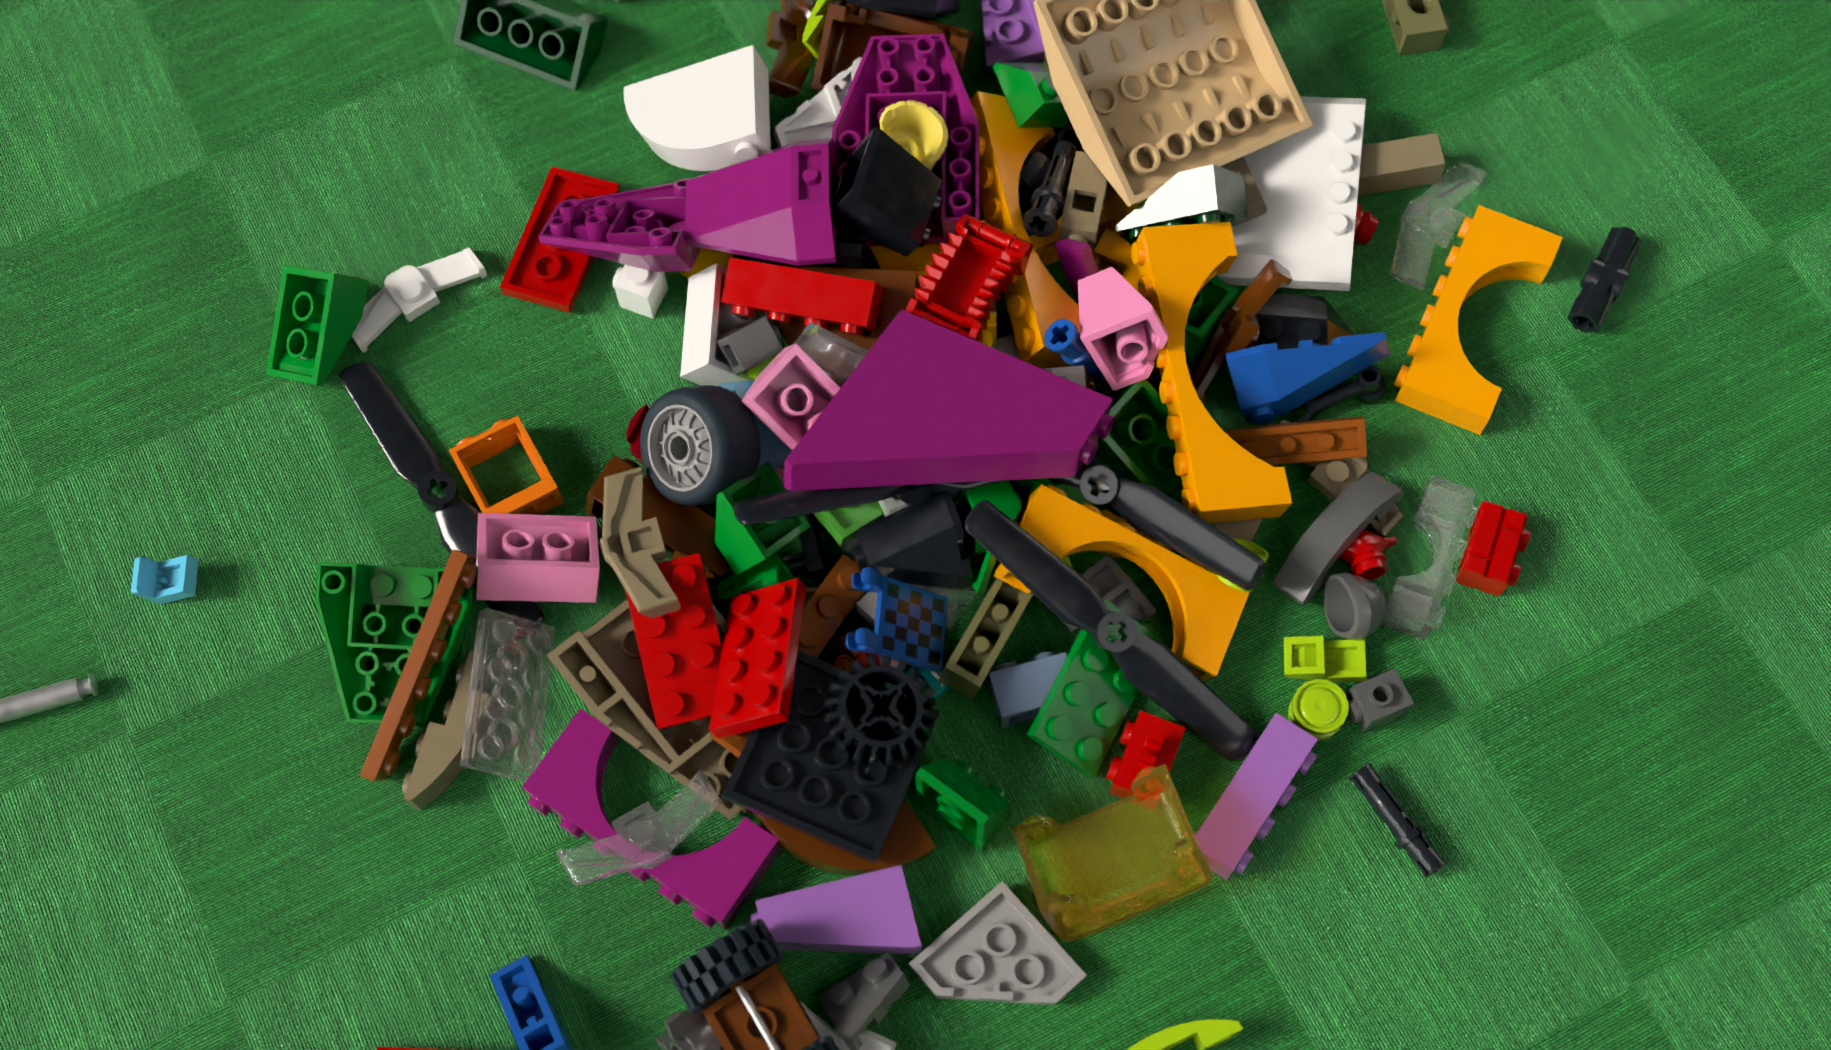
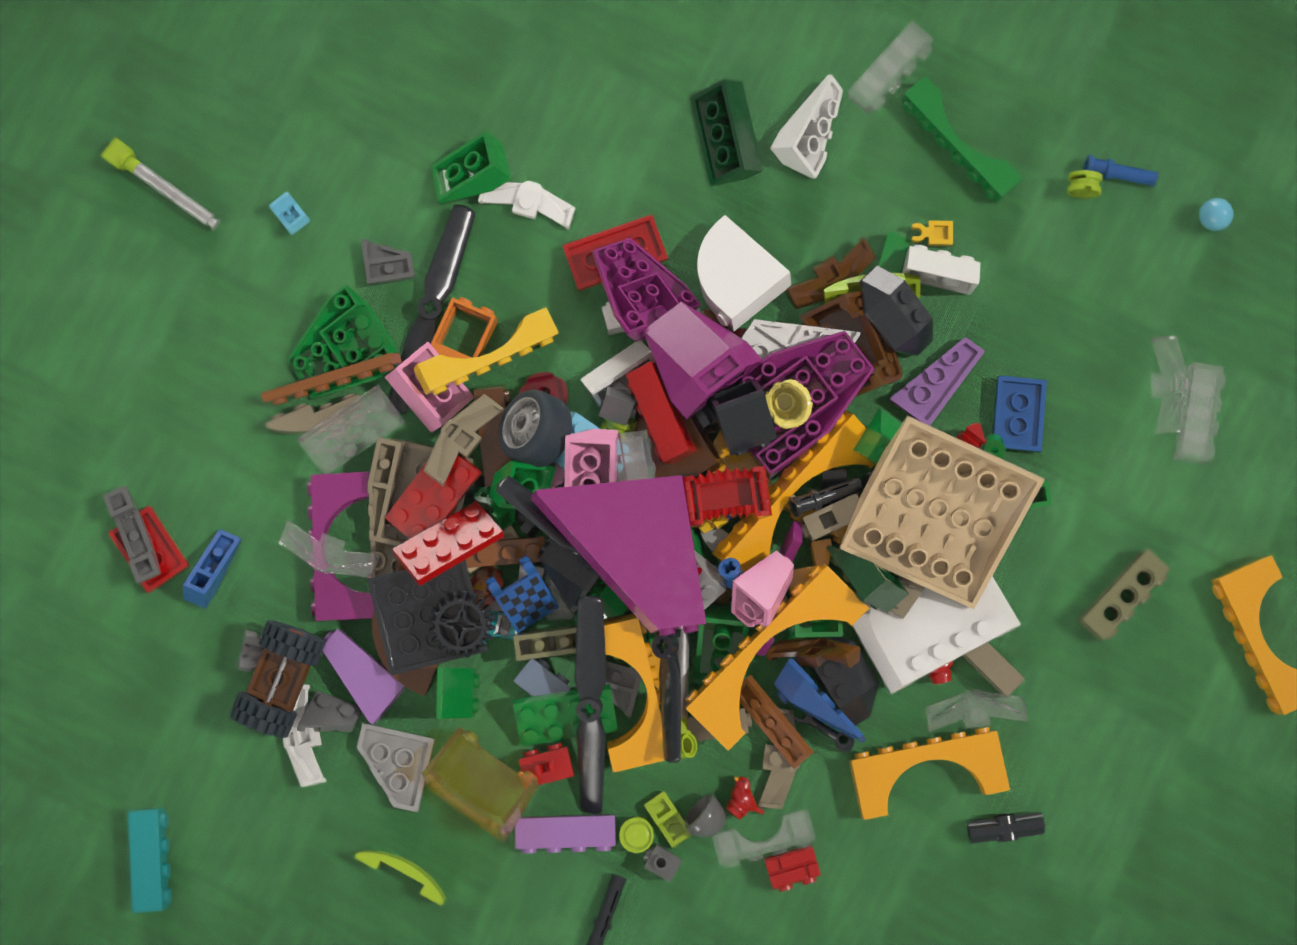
camera: 55 degrees right, 15 degrees up
dark grey slope [1273,471,1404,606] -> none
none -> dark grey wing [361,239,416,286]
none -> yellow arch [413,307,559,396]

